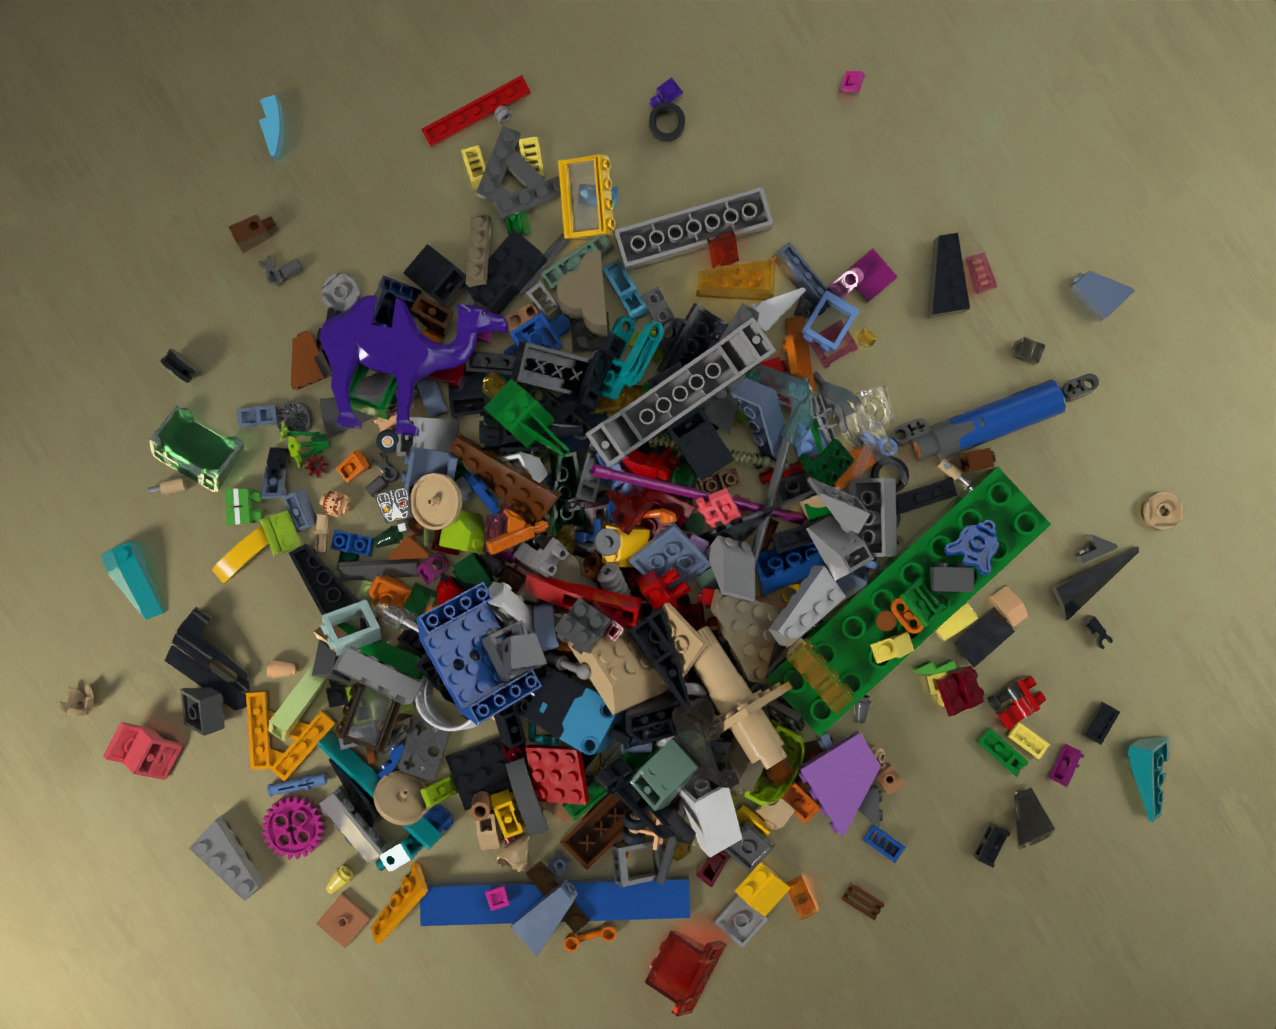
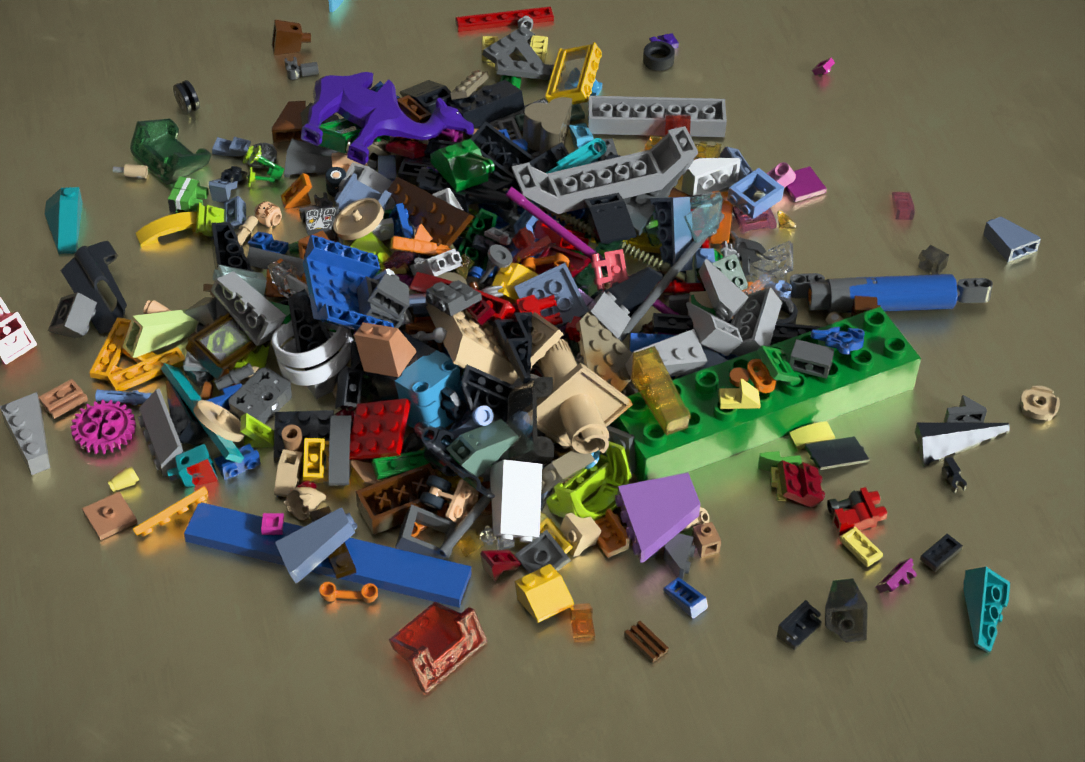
camera: 15 degrees right, 40 degrees down
dark red gear [304,454,330,478] -> none
light grey plate [714,894,768,948] -> none
reddish brown slope [763,758,796,787] -> none
dark grey cone [853,695,872,724] -> none
black wedge [928,233,970,318] -> none
green plate [976,727,1029,777] -> none
light nougat slope [990,585,1029,627] -> none
none -> nougat plate [39,379,88,419]
none -> nougat slope [354,322,416,377]
none -> light blue tile [472,406,493,426]

